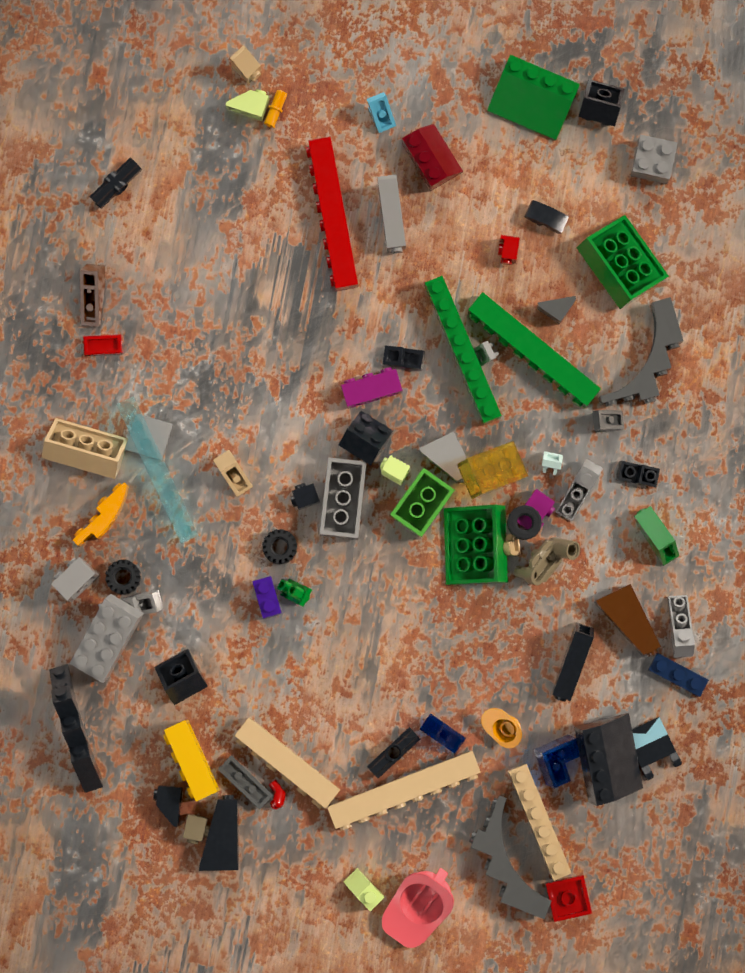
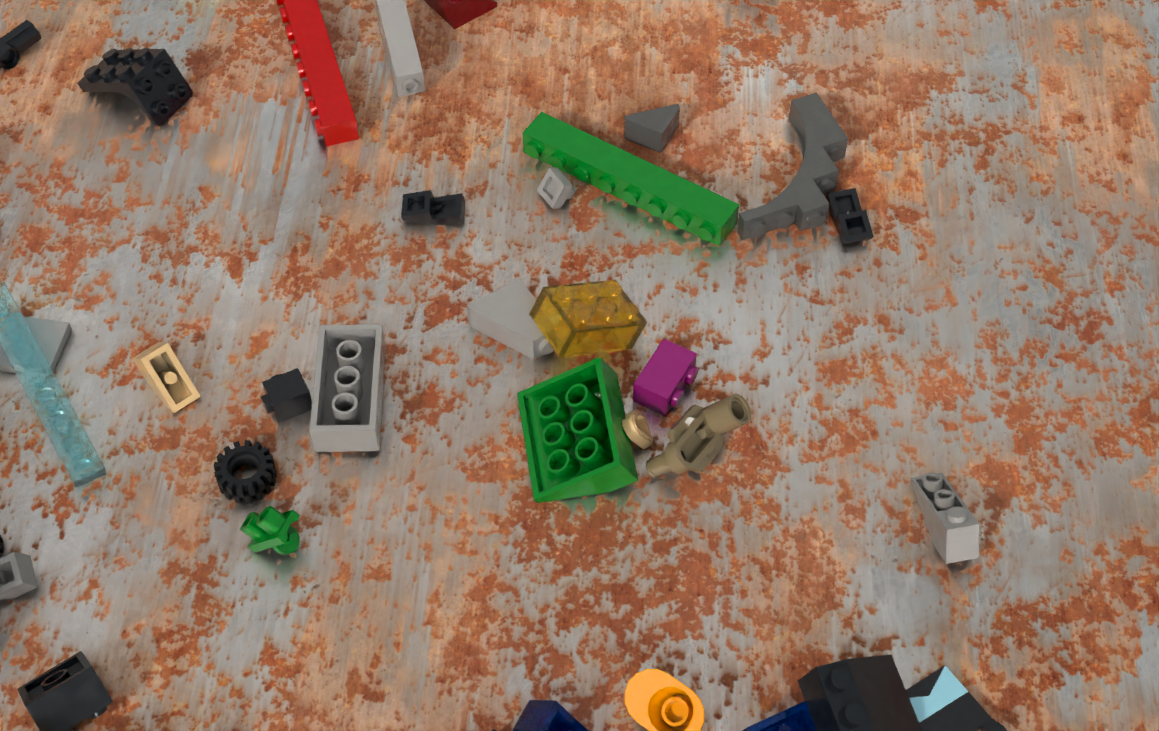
camera: 10 degrees left, 30 degrees down
dark purple brick [252,576,282,619] -> none
black brick [338,411,393,465] -> none
magenta brick [341,367,403,409] -> none
yellowish green brick [380,455,410,486] -> none
bright green brick [390,468,455,538] -> none
green brick [424,275,502,426] -> none
red brick [498,235,520,265] -> none
black tyre [507,505,542,540] -> none
black slope [524,200,569,234] -> none
light aqua tile [542,451,563,475] -> none
black slope [552,622,594,702] -> none
light grey slope [556,458,603,521] -> none
green slope [576,215,669,309] -> none
dark grey slope [592,410,624,432] -> none
reddish brown slope [594,584,661,657] -> none
black slope [616,461,660,488] -> none
green slope [634,506,679,566] -> none
dark blue plate [648,653,709,697] -> none
none -> black bracket [77,48,193,126]
none -> black slope [825,188,874,244]

